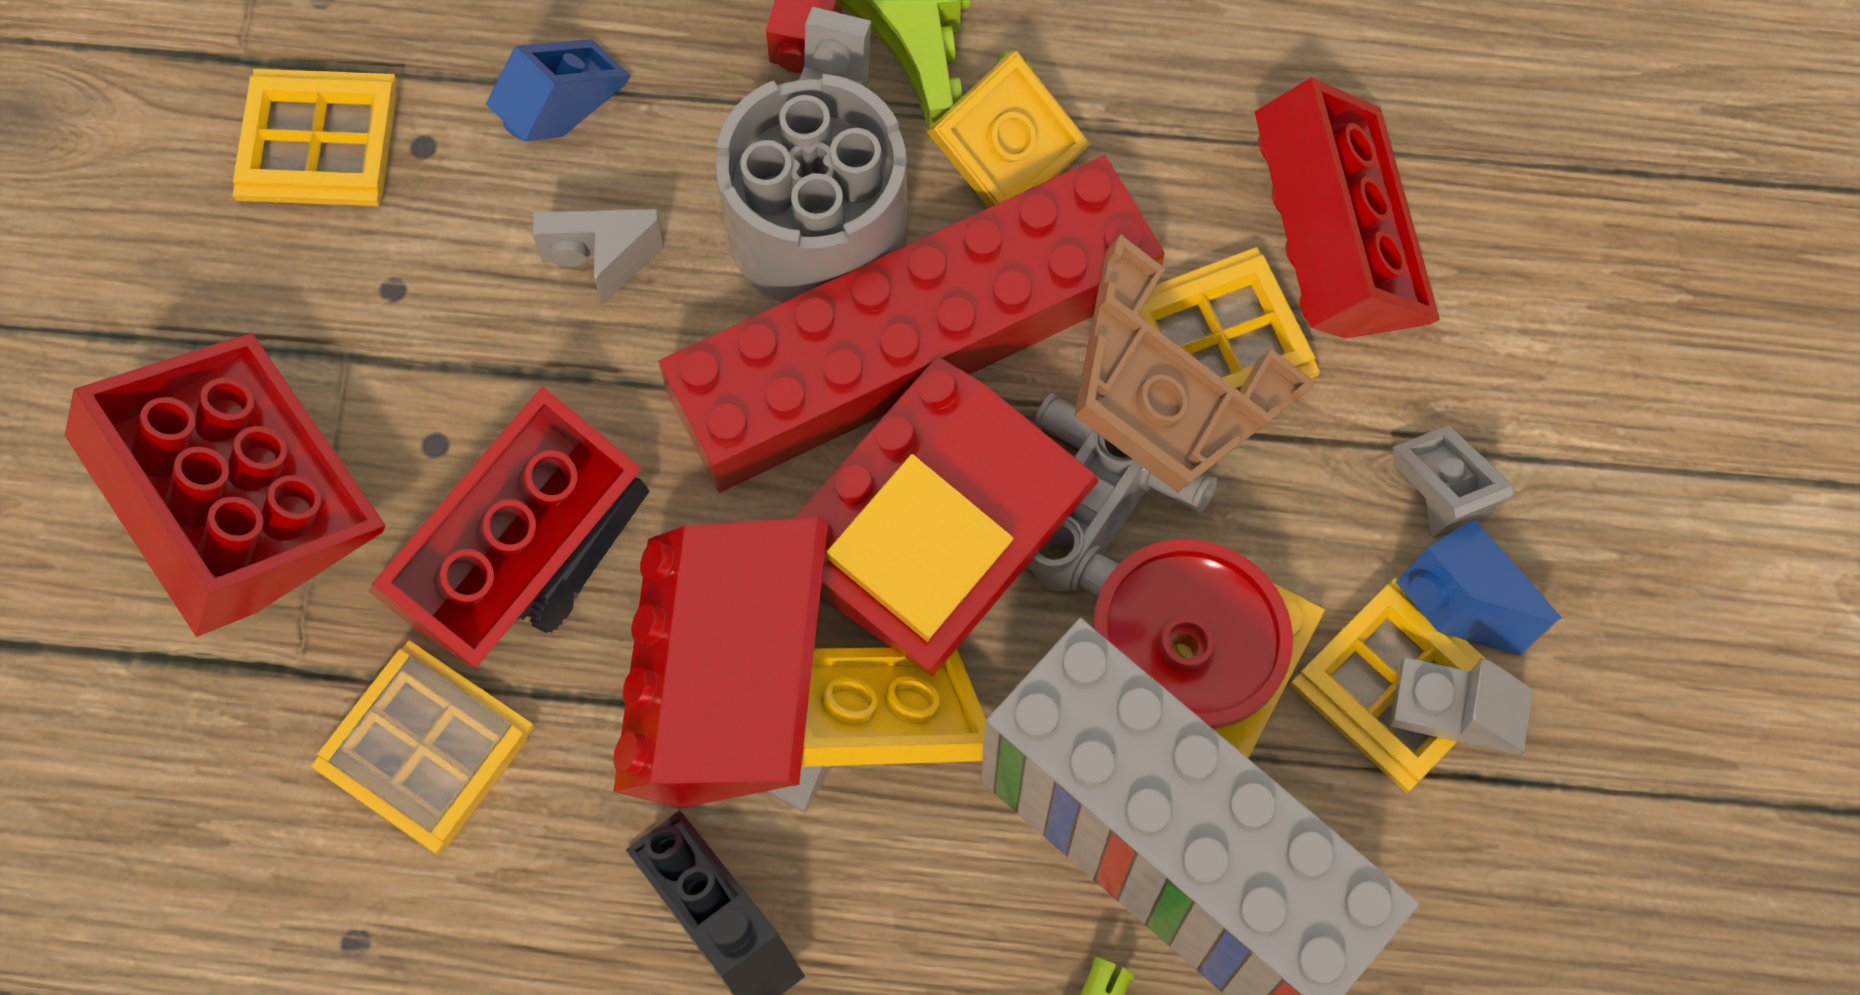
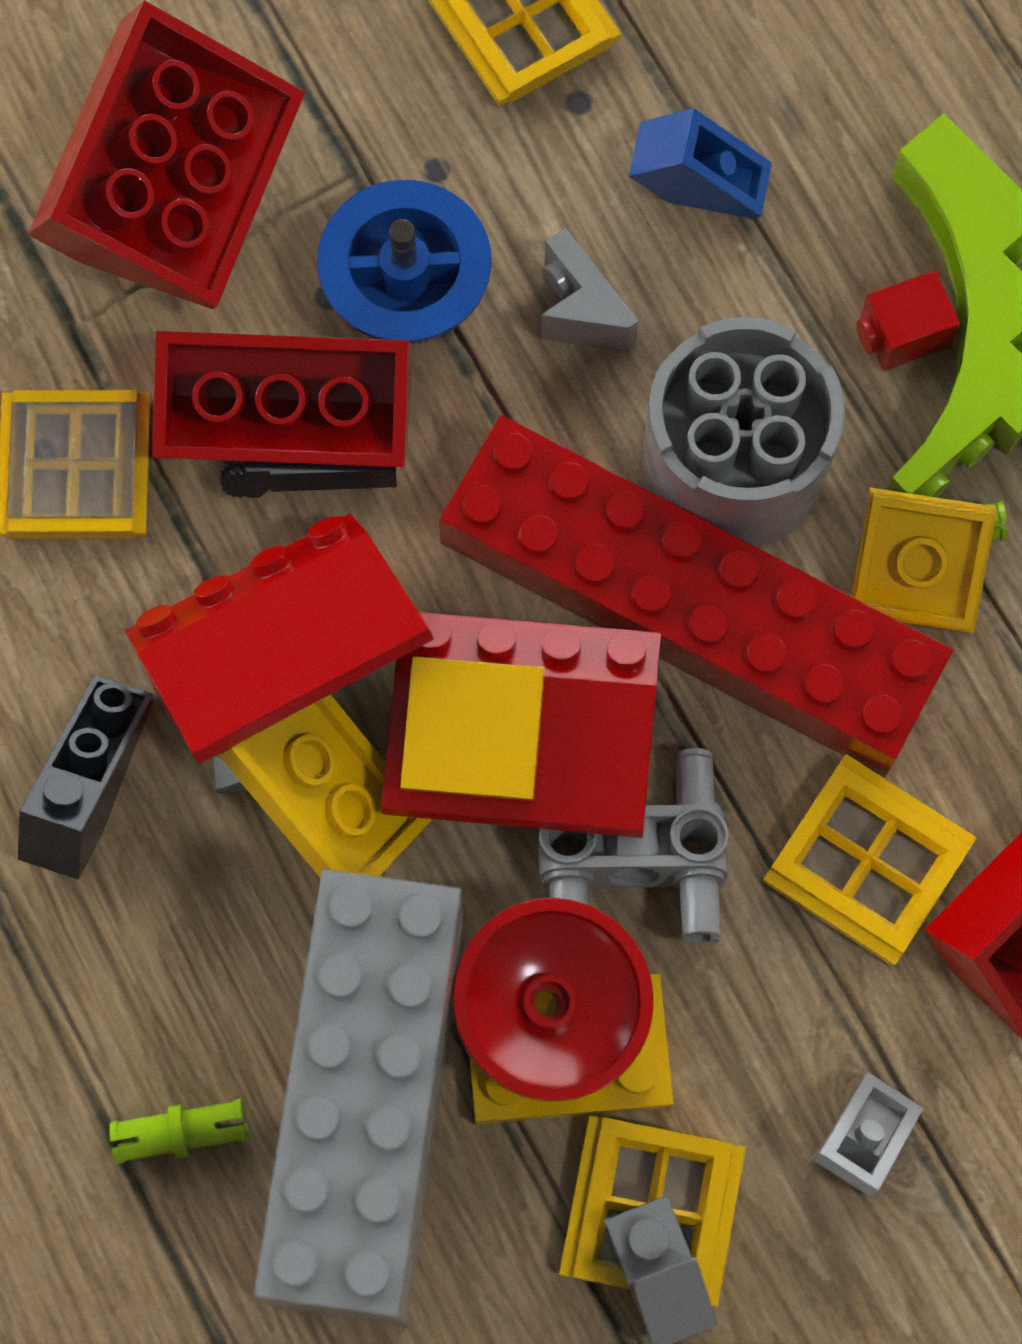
camera: 55 degrees right, 5 degrees up
light grey slope [799,7,871,88] -> none
medium nougat wing [1074,235,1315,493] -> none
blue slope [1395,519,1562,656] -> none
none -> blue piece [317,180,492,344]

